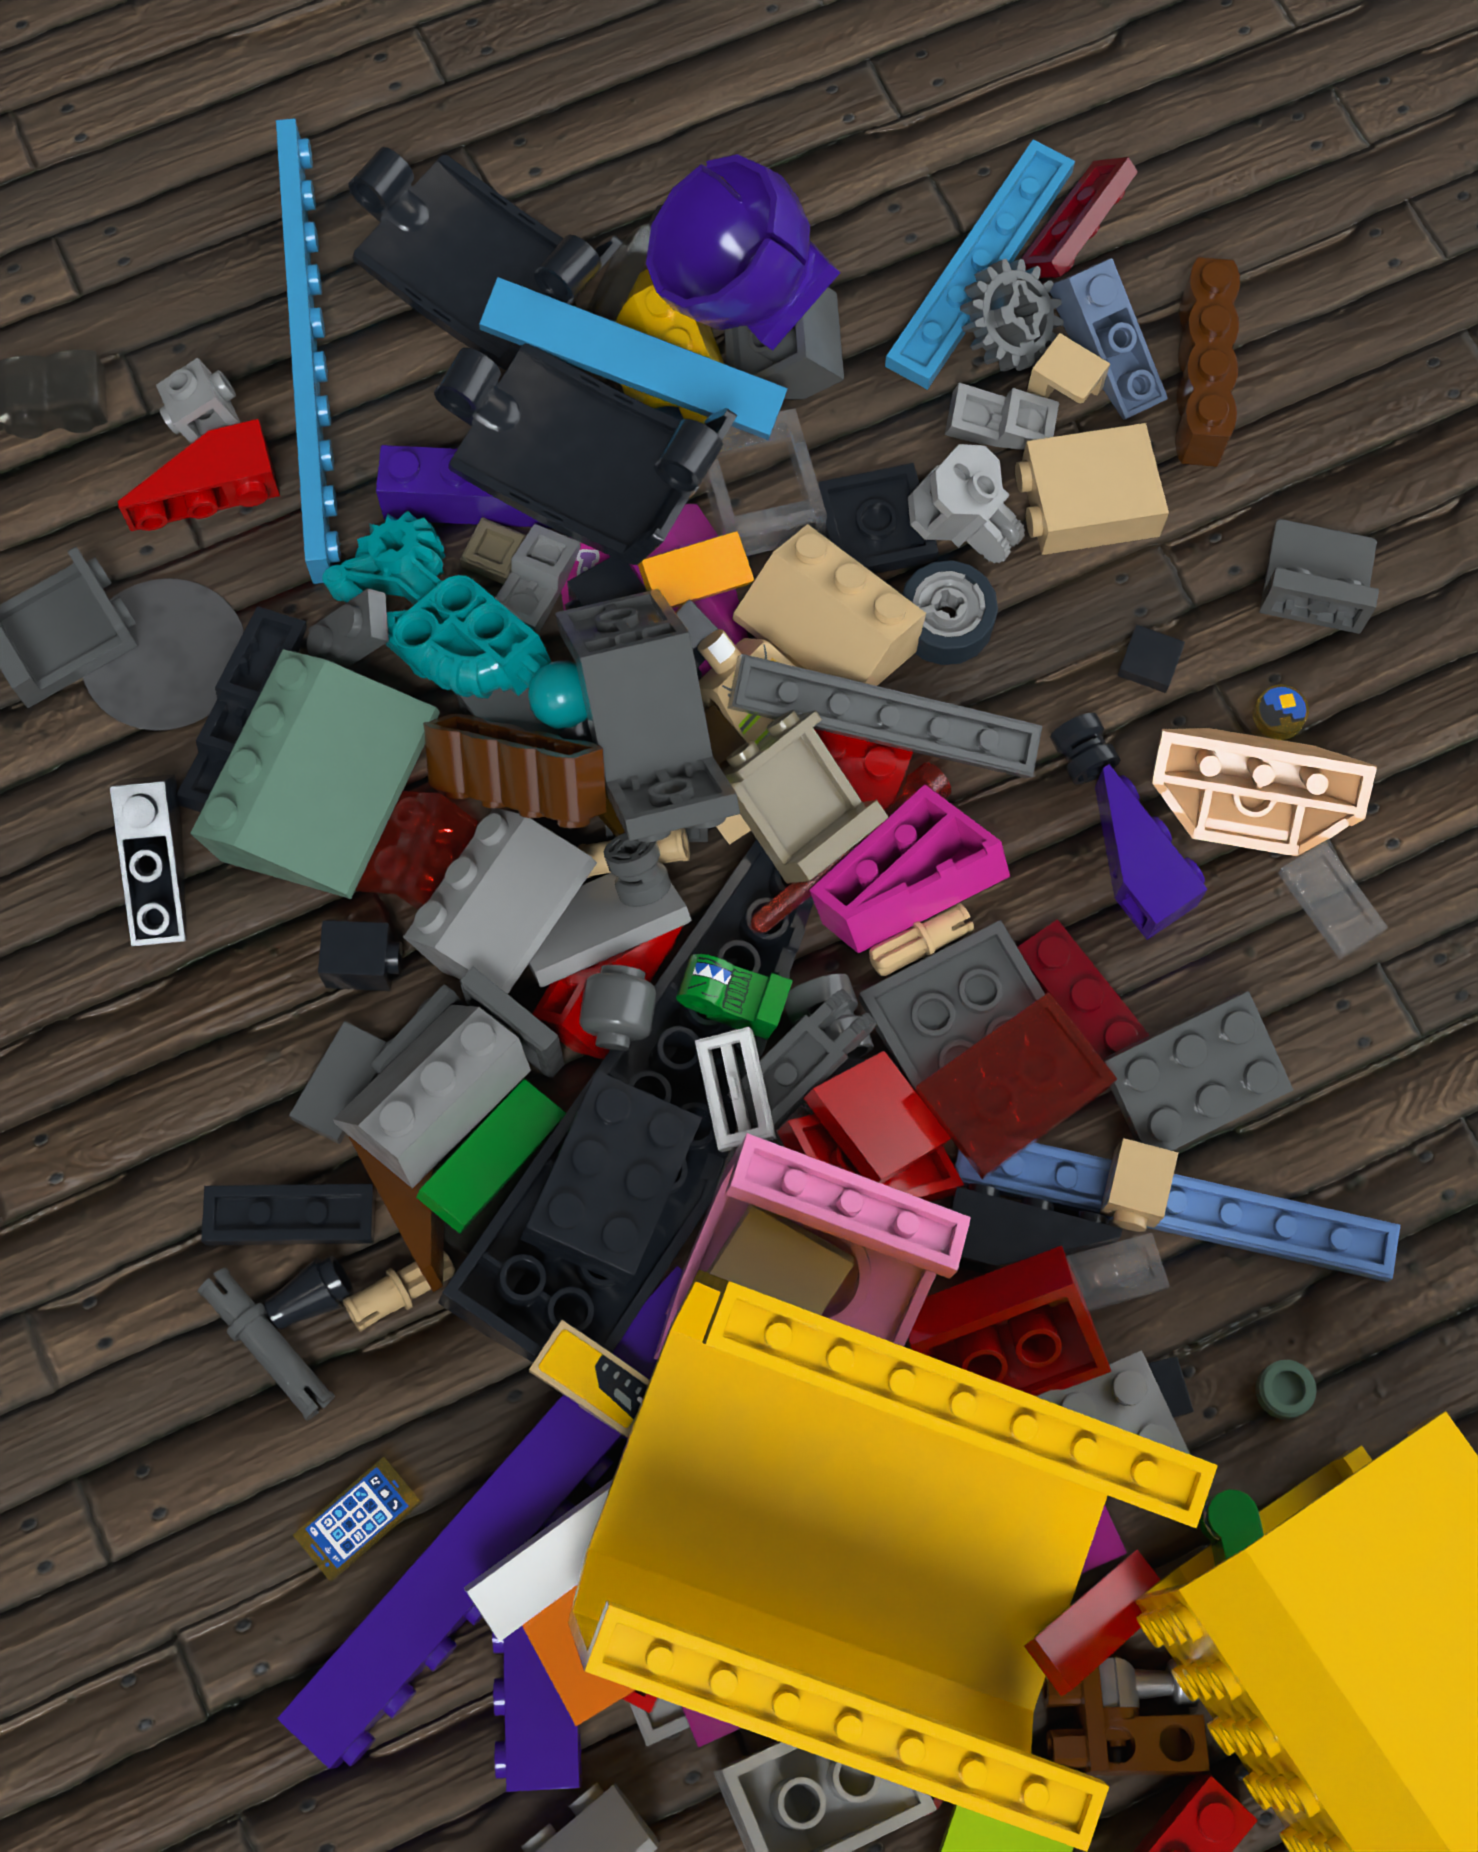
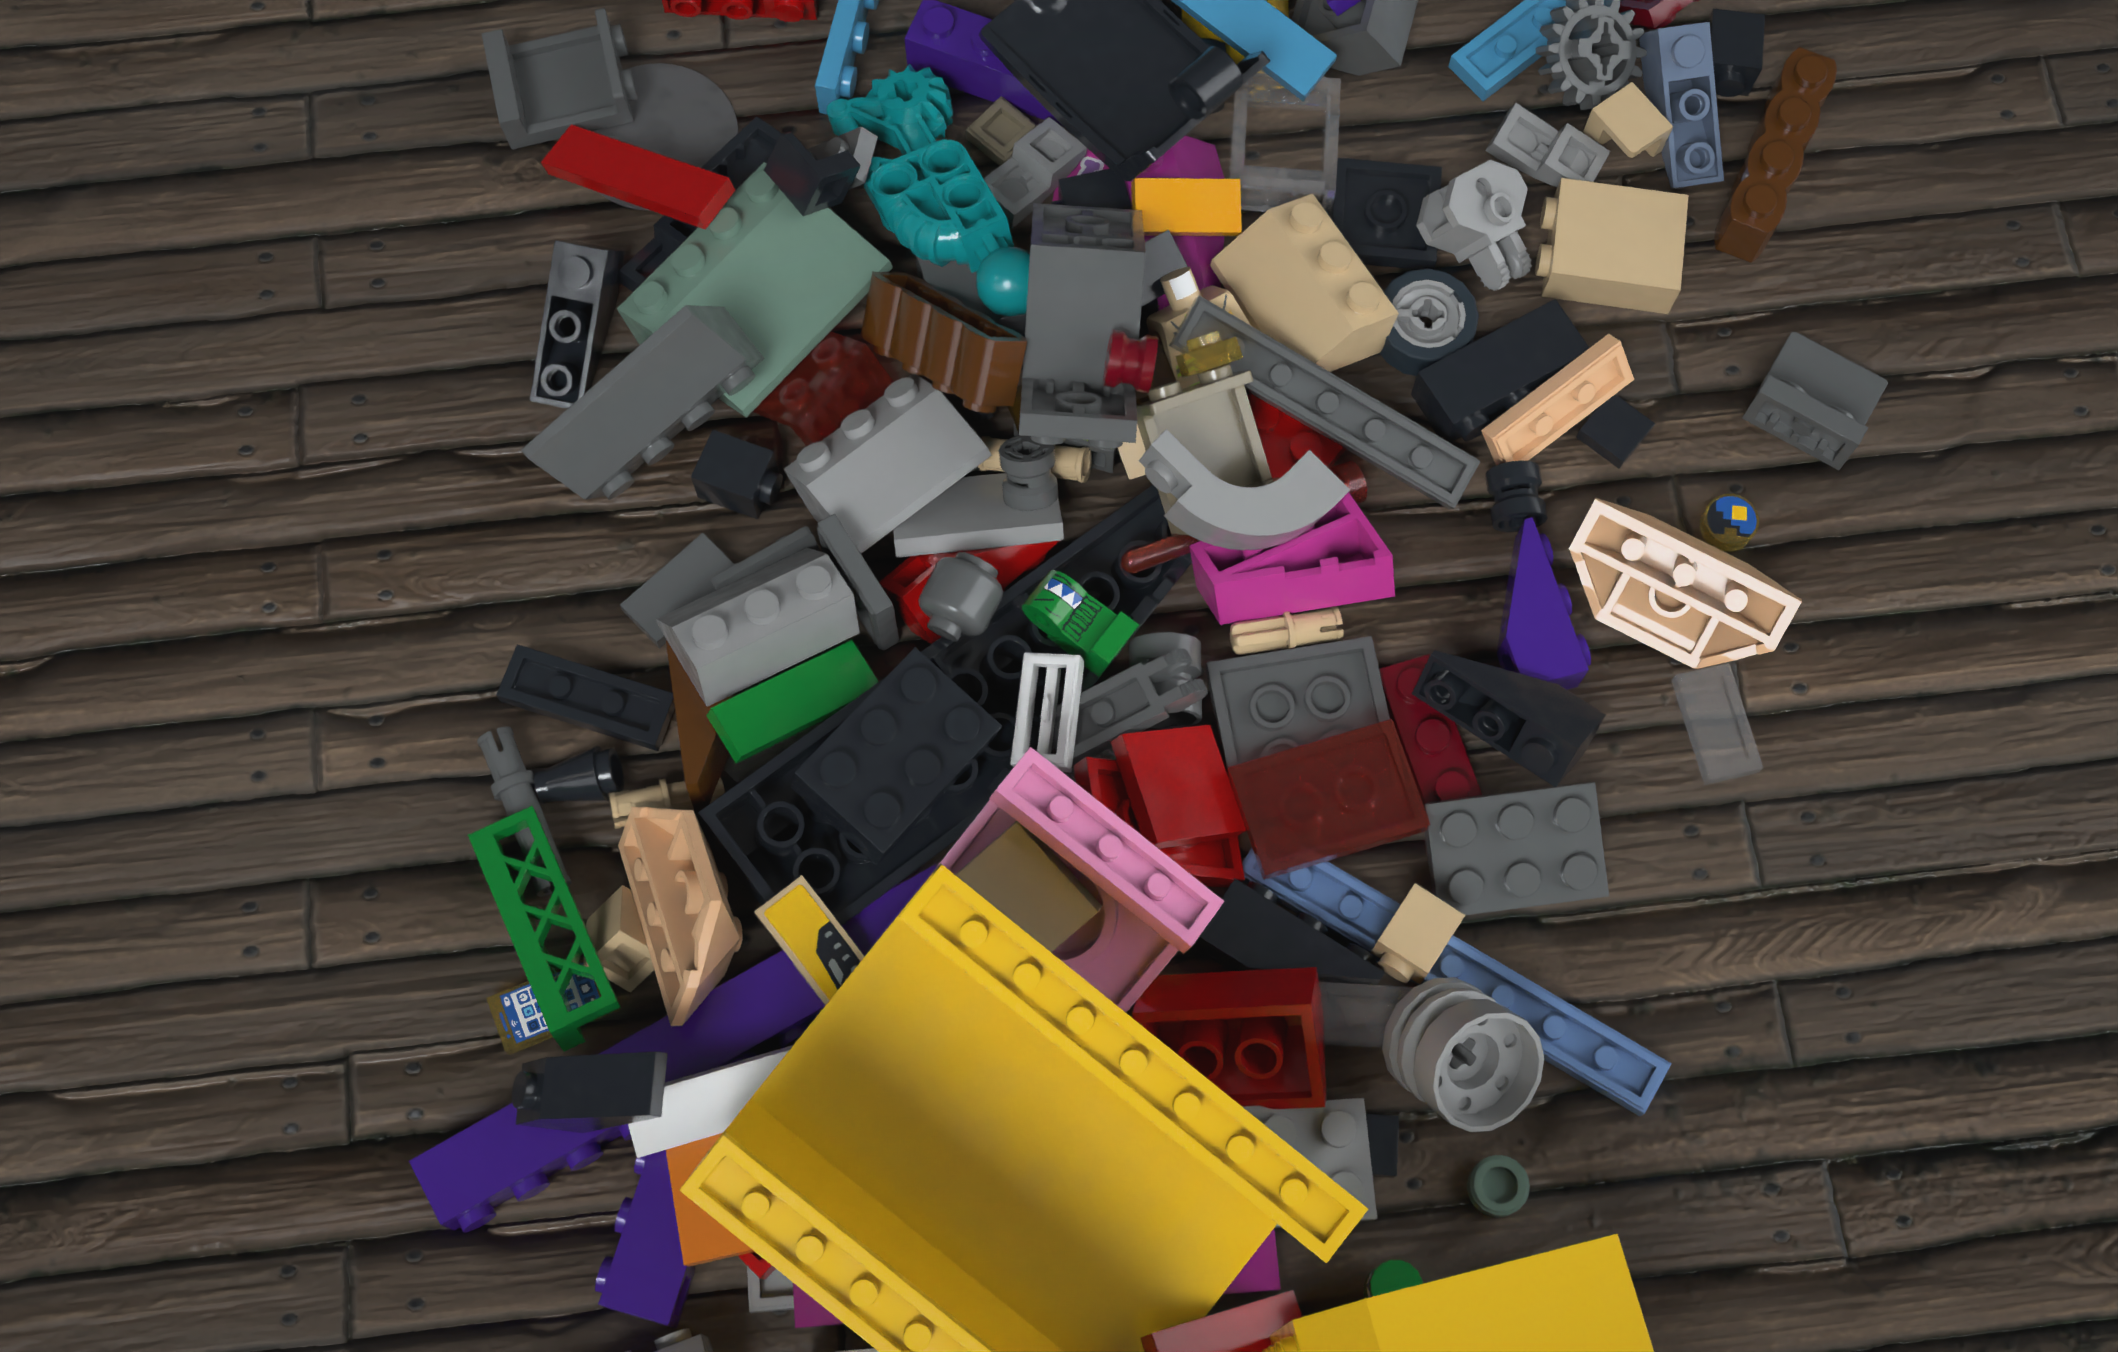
camera: 20 degrees right, 0 degrees up
none -> green fence [468,806,621,1052]
none -> black slope [512,1052,667,1133]
none -> dark grey slope [521,305,765,500]
none -> red tile [541,124,736,230]
none -> tan panel [583,885,654,993]
none -> light nougat wedge [618,807,742,1026]
none -> black panel [764,132,861,216]
none -> dark red wheel [1103,329,1158,393]
none -> light grey arch [1139,429,1350,550]
none -> clear yellow plate [1175,330,1243,377]
none -> light grey wheel [1382,977,1544,1132]
none -> black brick [1411,299,1589,443]
none -> black slope [1412,650,1606,788]
none -> light nougat tile [1481,334,1634,466]
none -> black brick [1707,8,1765,97]

